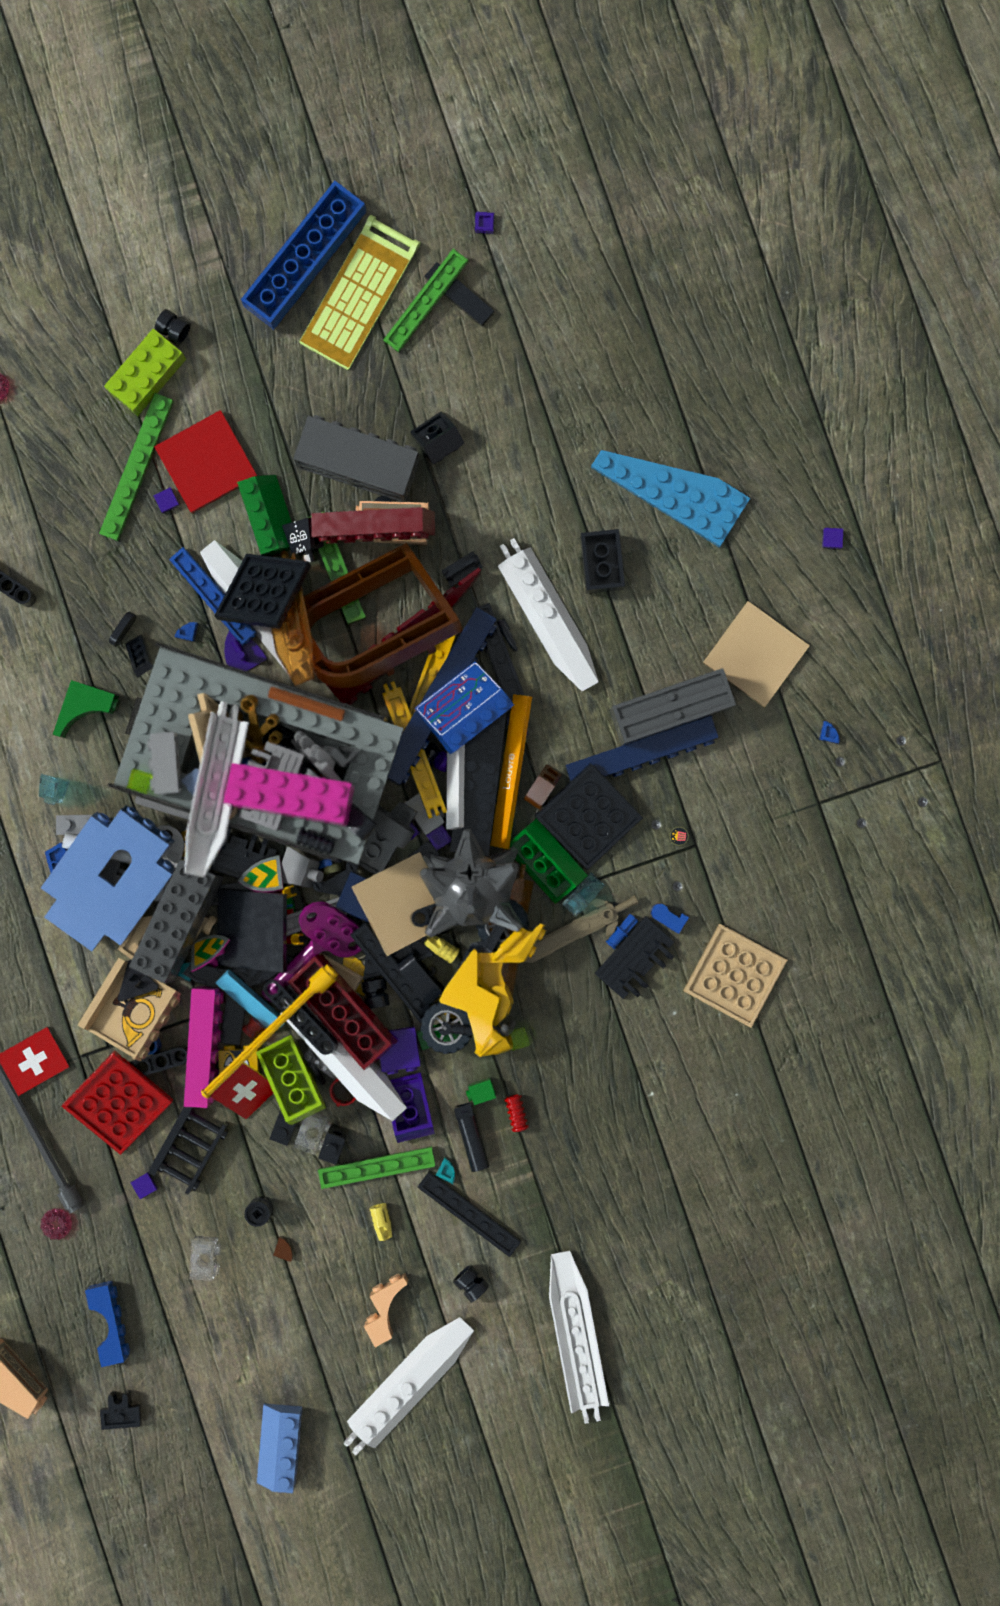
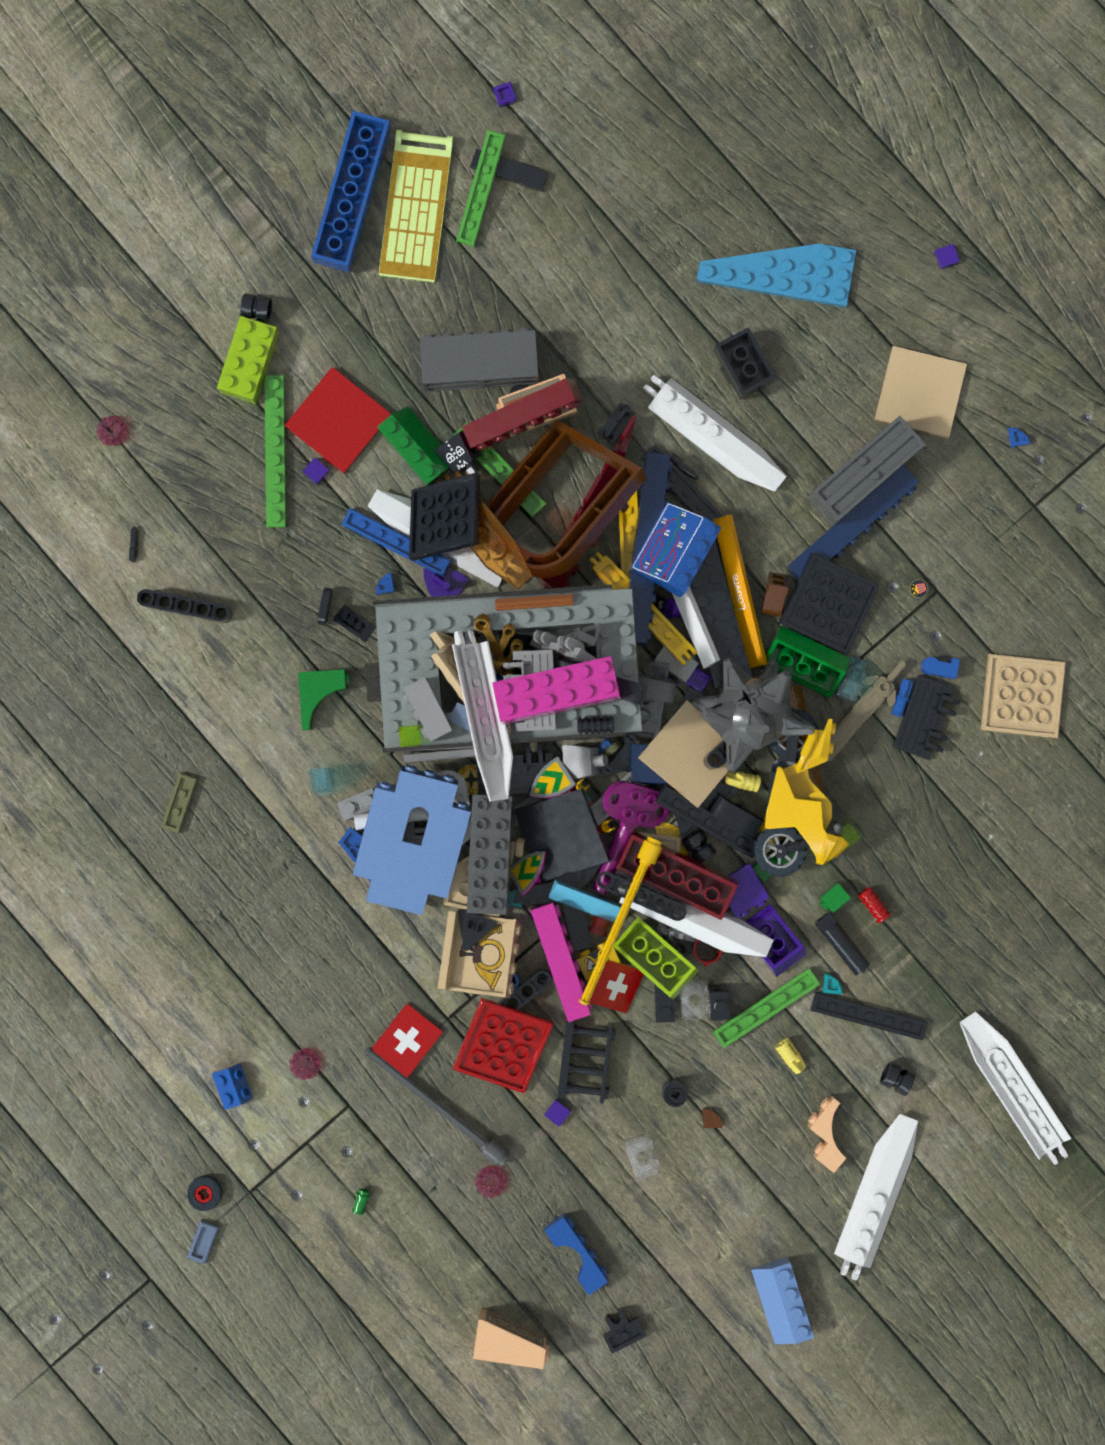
camera: 20 degrees left, 0 degrees up
black slope [410,411,465,464] -> none

